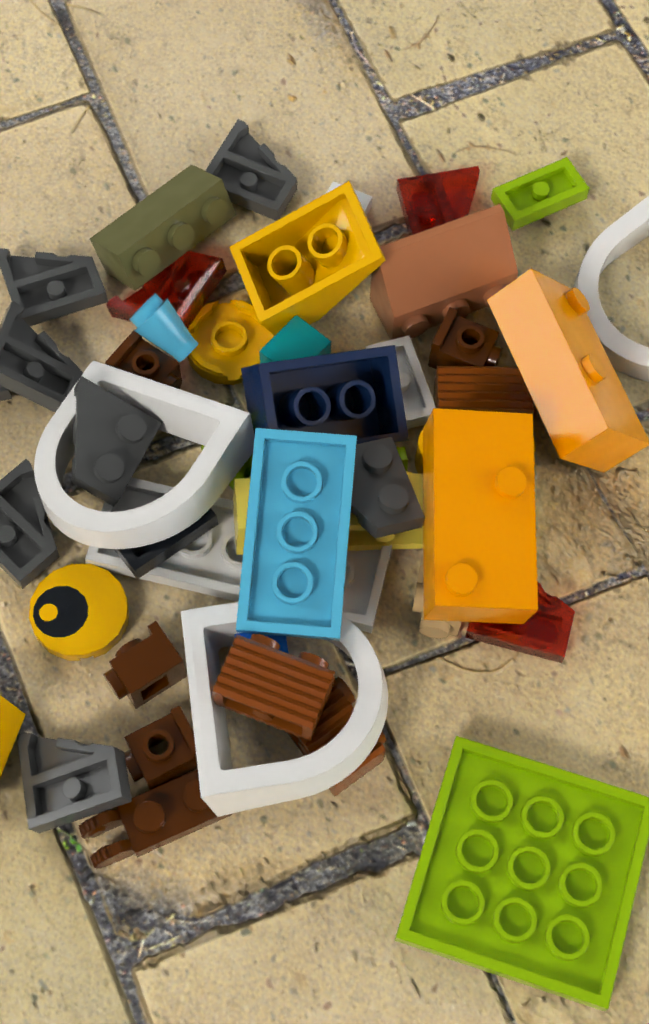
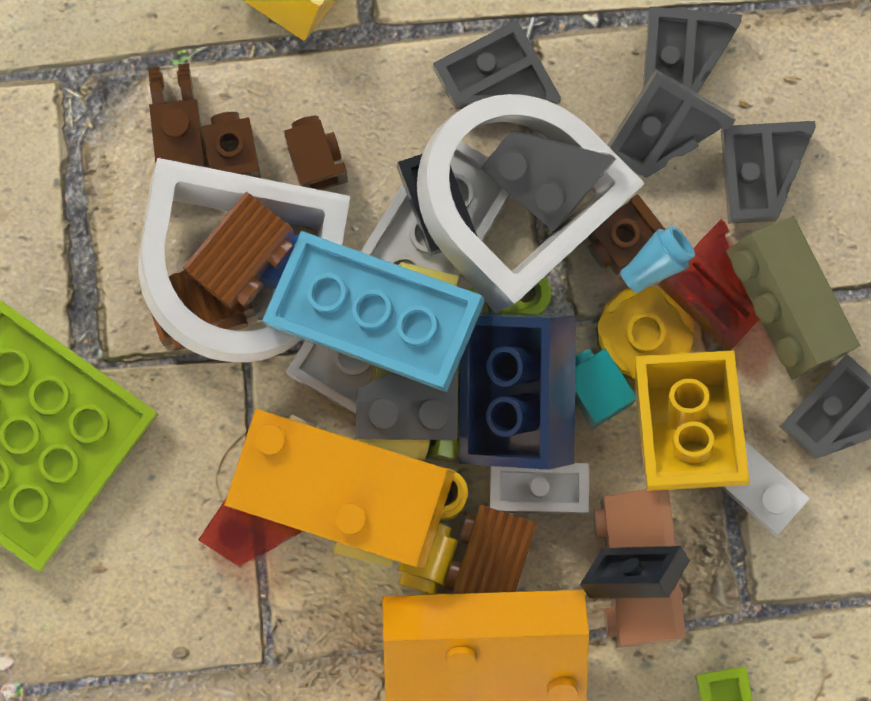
camera: 105 degrees right, 15 degrees up
dark grey wing [17,732,132,833] -> none
yellow tile [29,564,129,661] -> none
clear red wing [396,166,480,236] -> none
reddish brown brick [428,307,503,369] -> none
none -> black plate [580,546,690,598]

